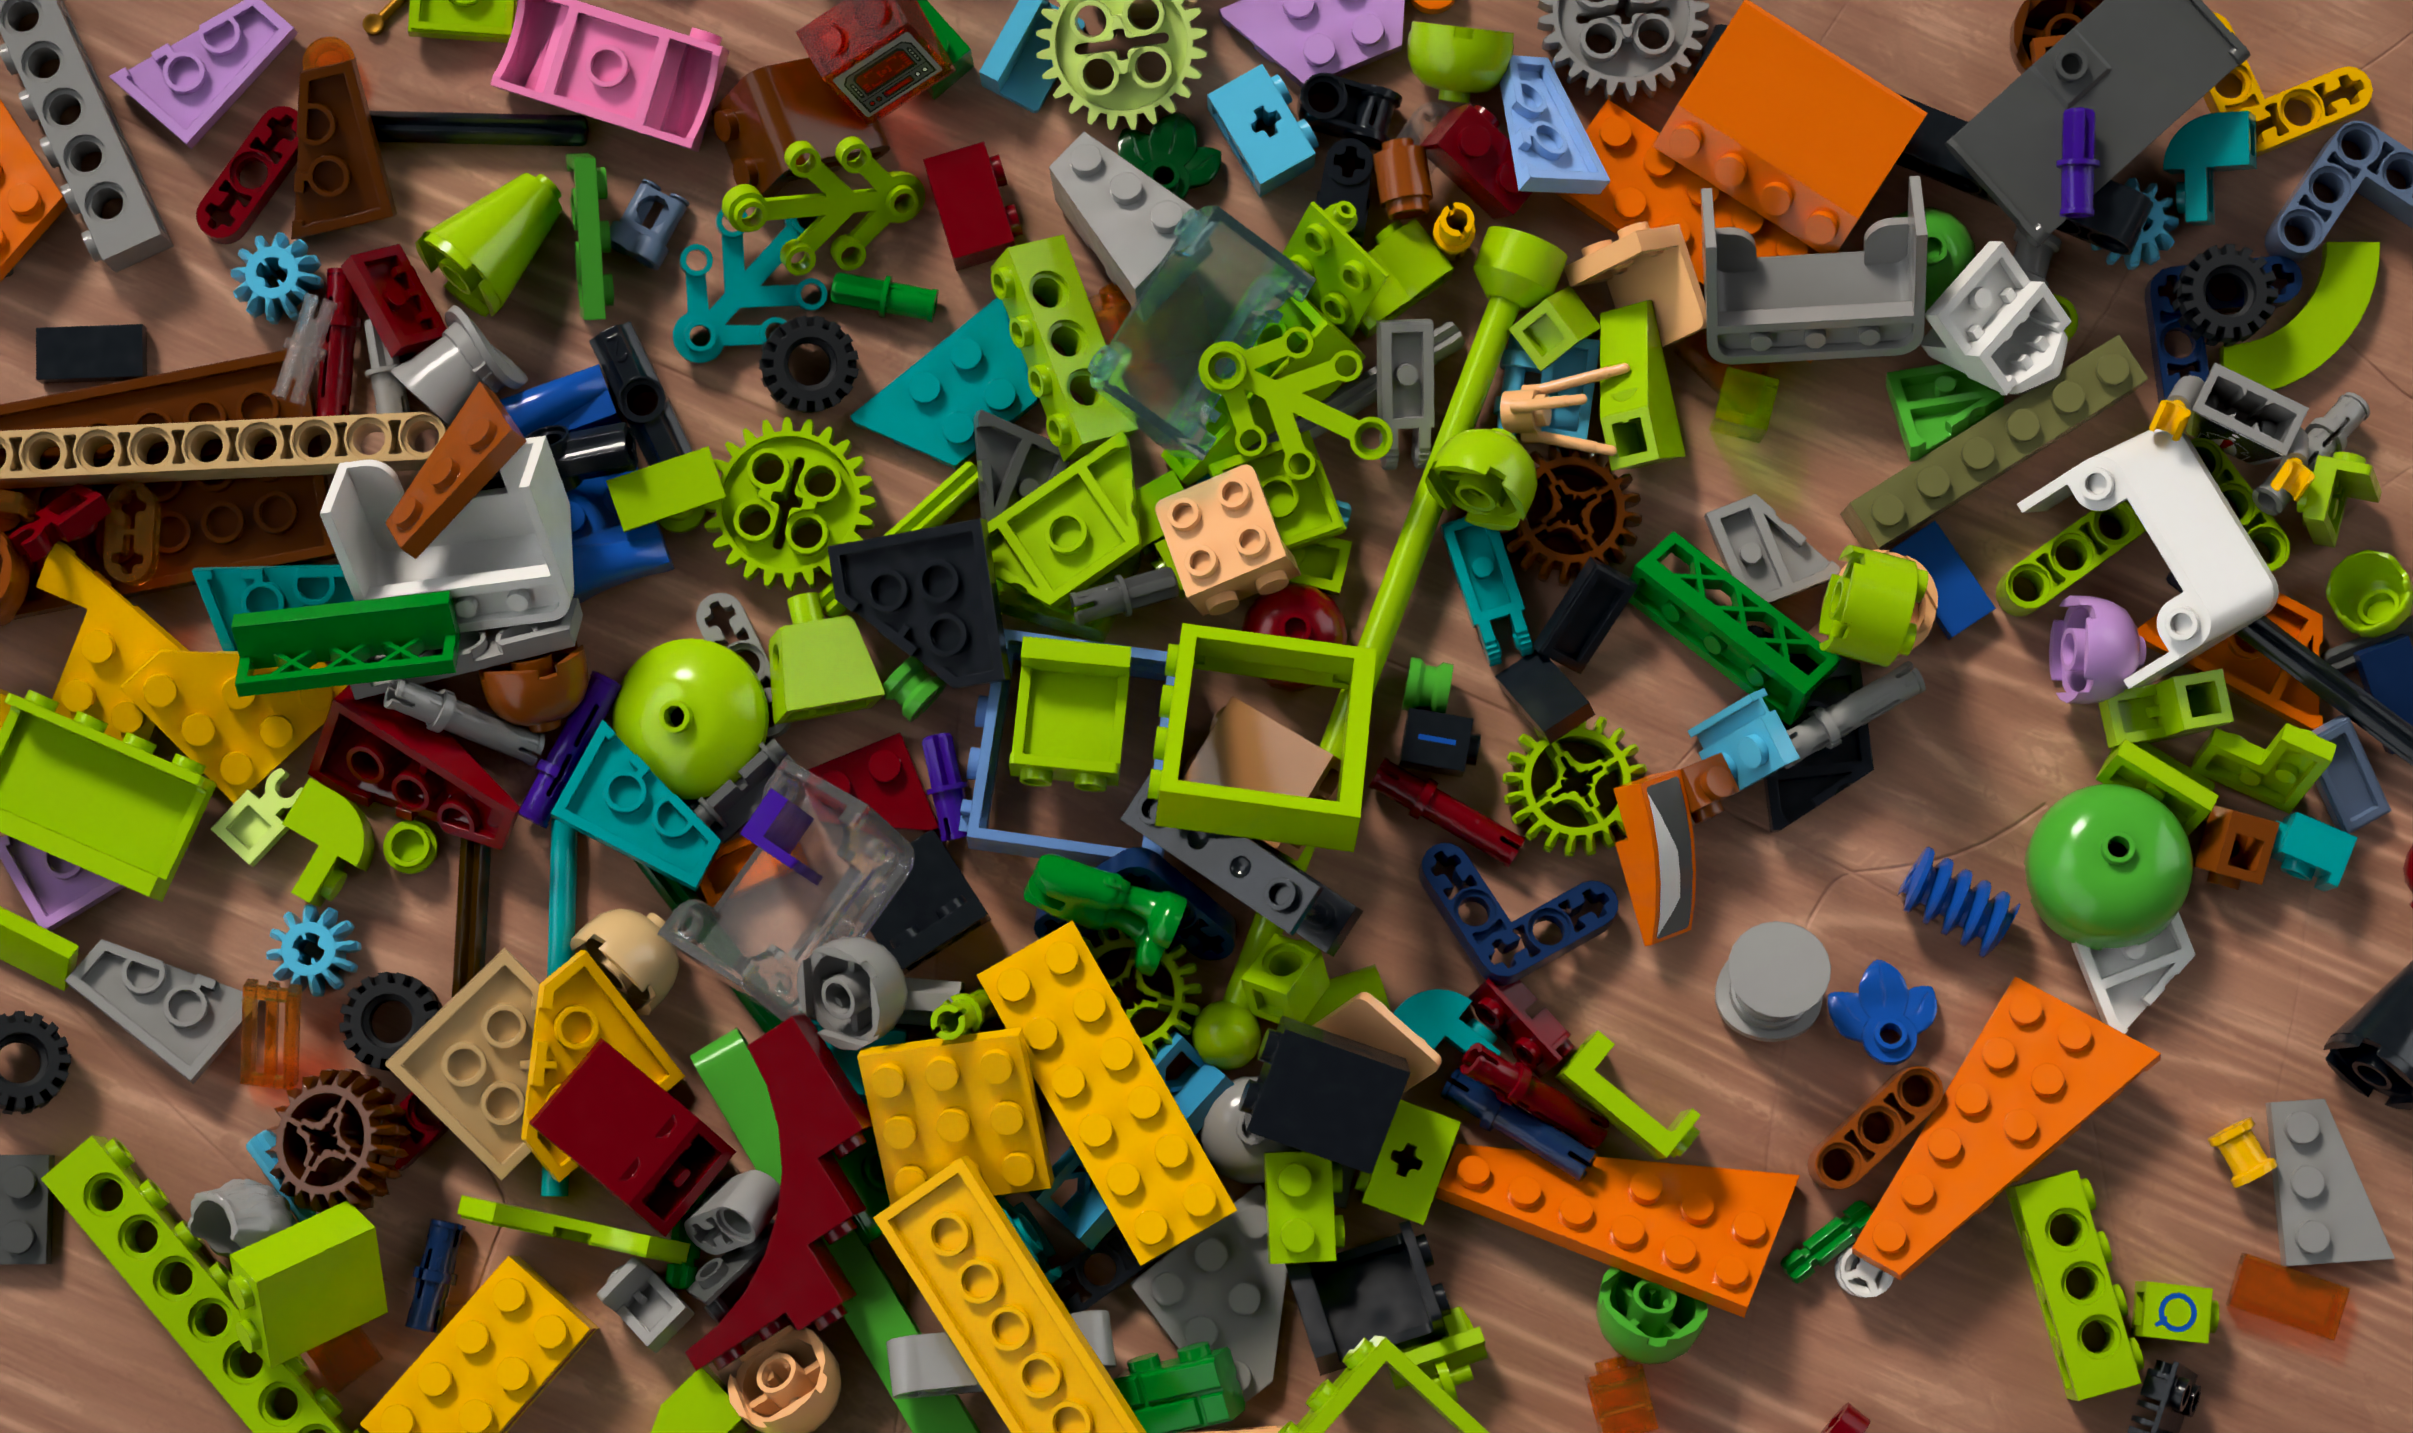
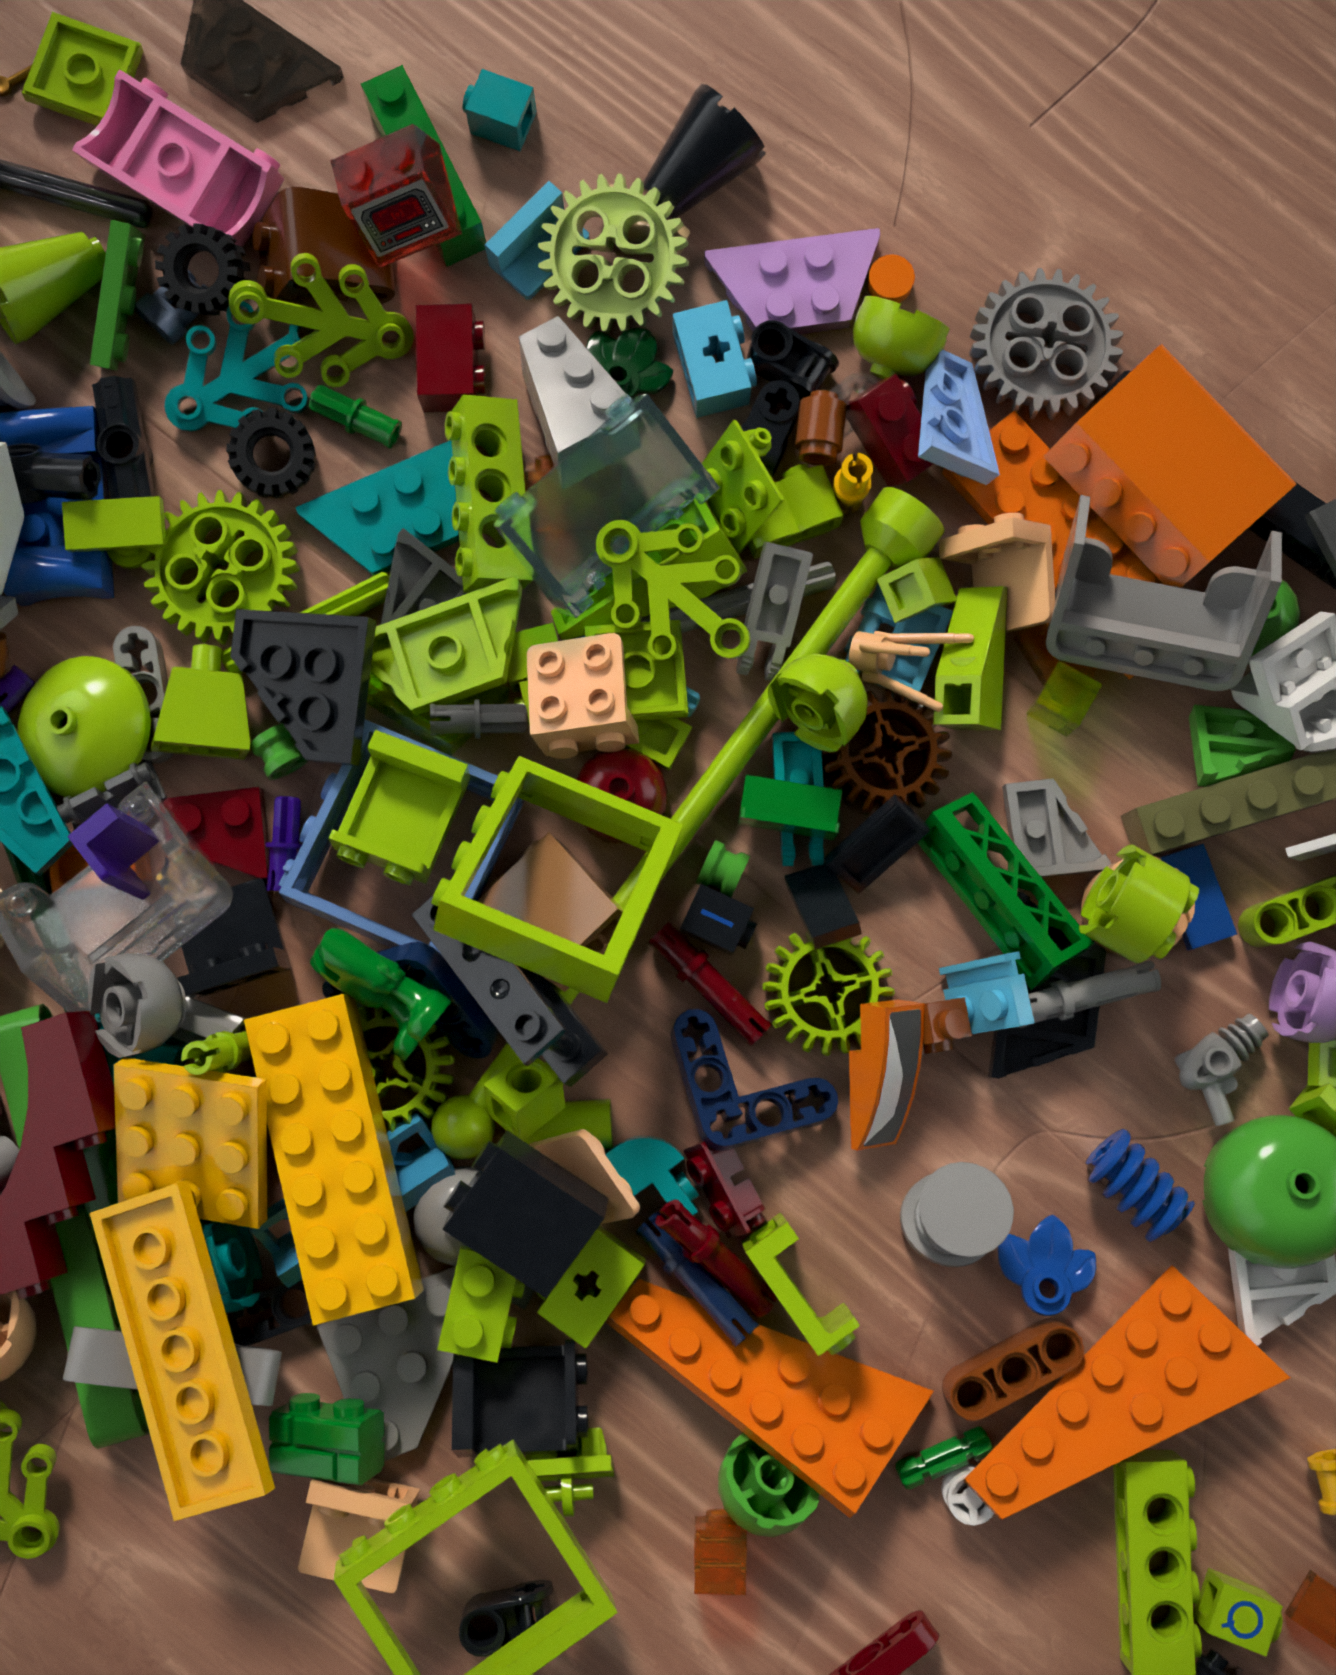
camera: 15 degrees right, 0 degrees up
none -> black tyre [155,223,251,316]
none -> green panel [738,775,842,840]
none -> light grey piece [1174,1014,1269,1126]

